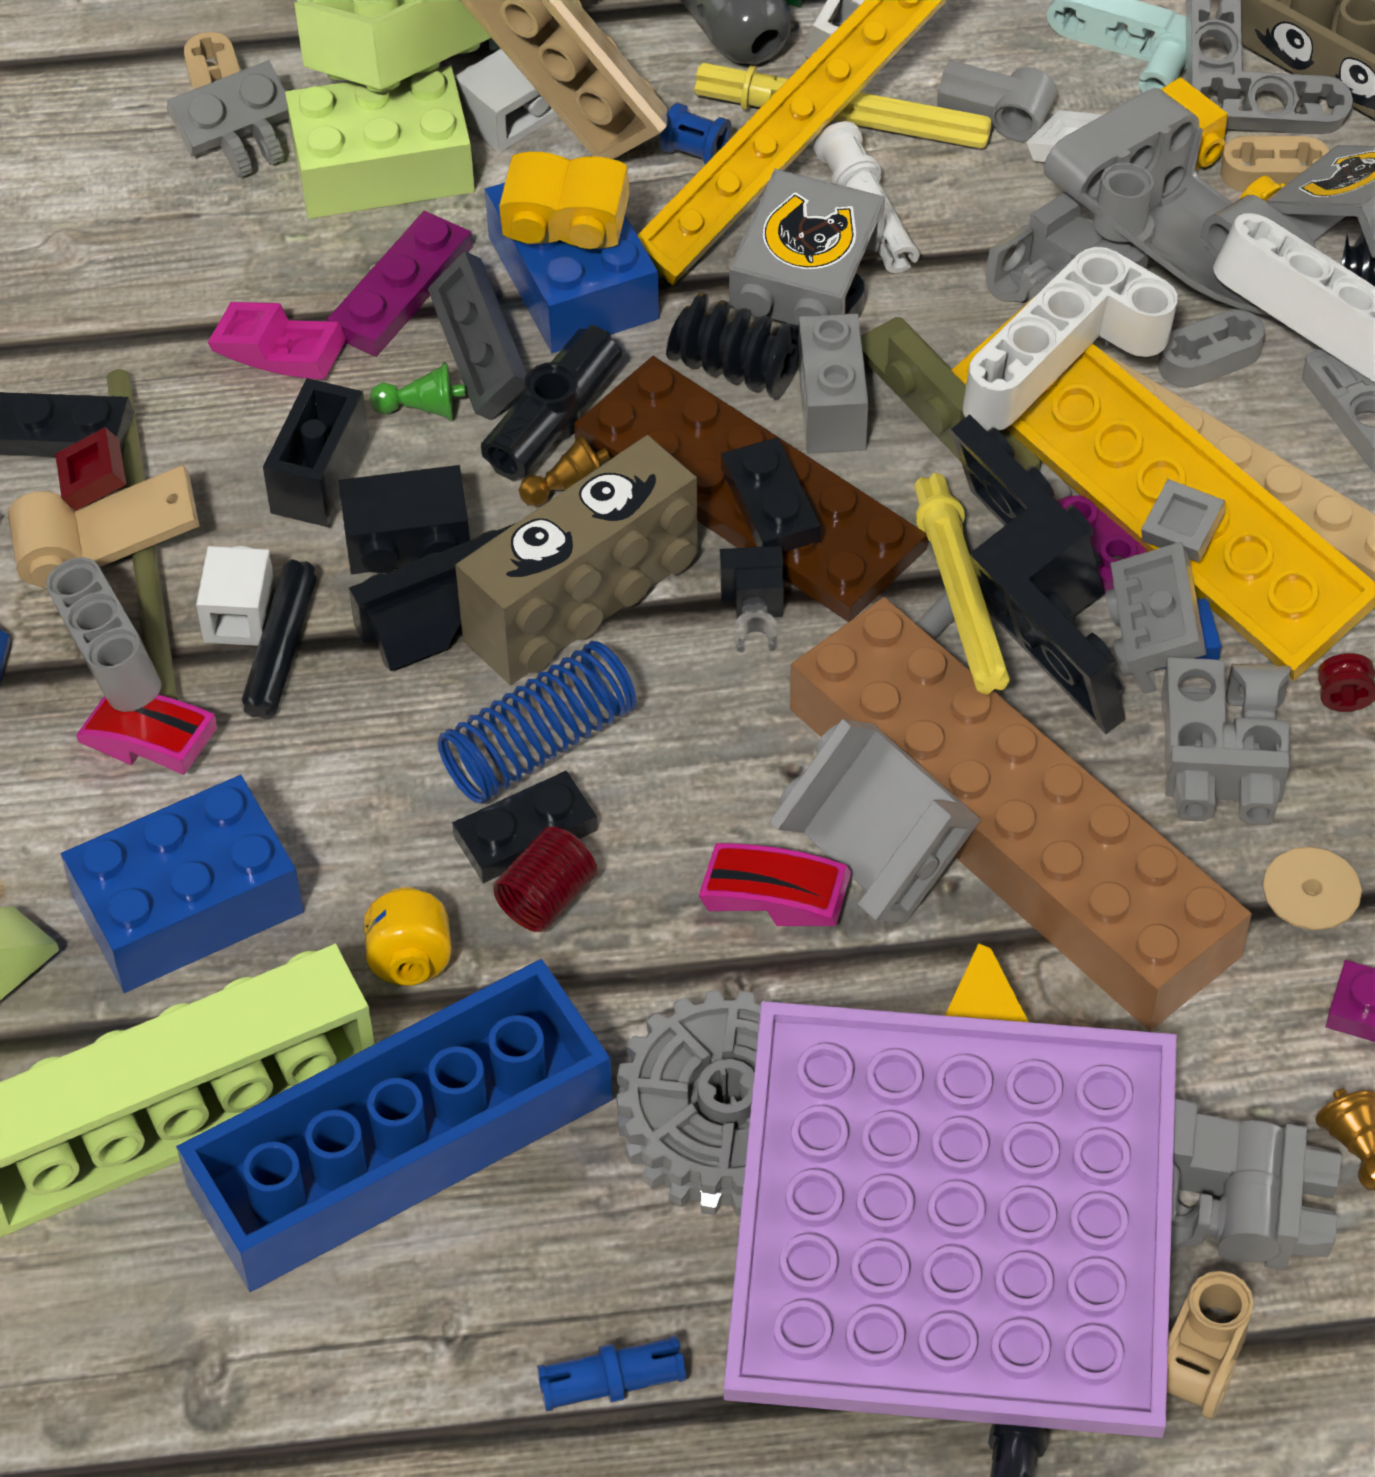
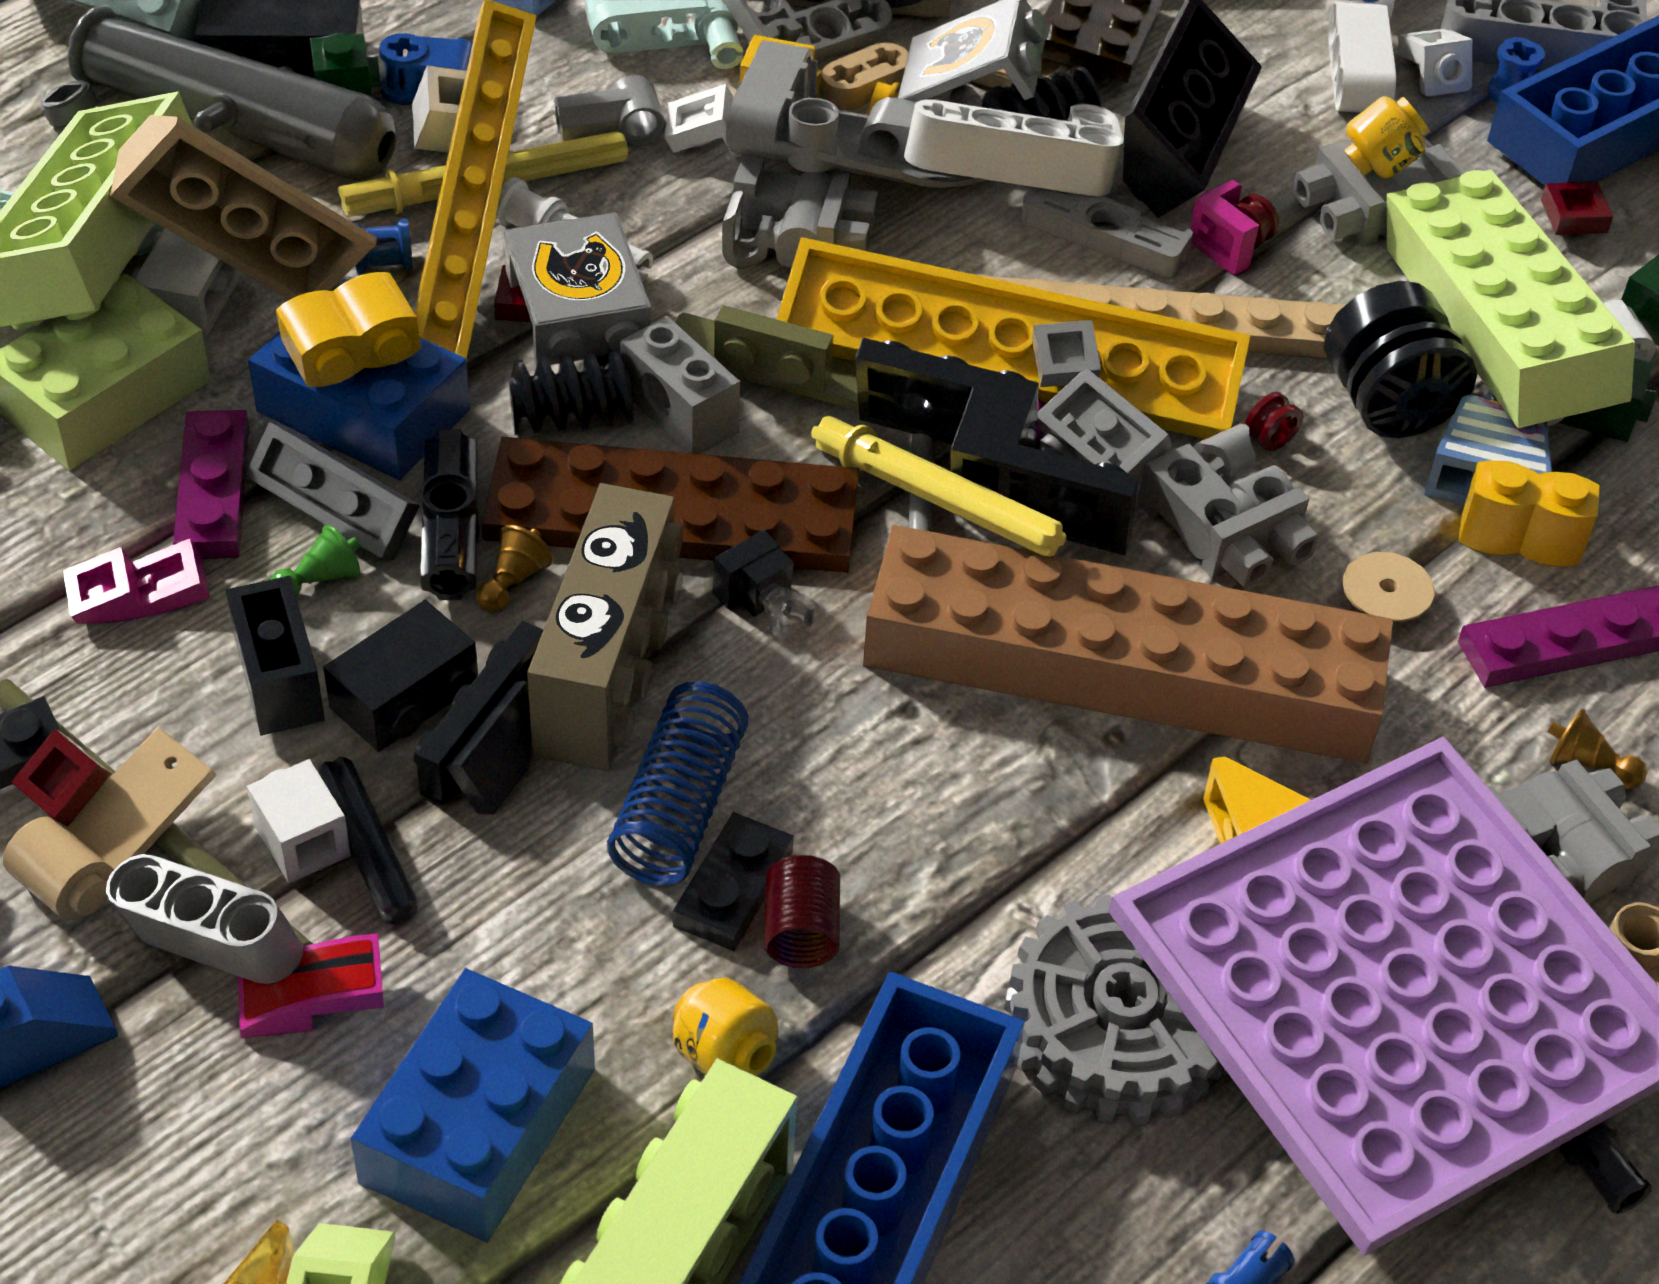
camera: 40 degrees left, 5 degrees down
slope [699,843,851,926] -> none
black plate [721,437,821,552] -> none
light grey panel [769,719,981,922] -> none
white beam [963,247,1178,431] -> none
light grey beam [1158,309,1265,388] -> none

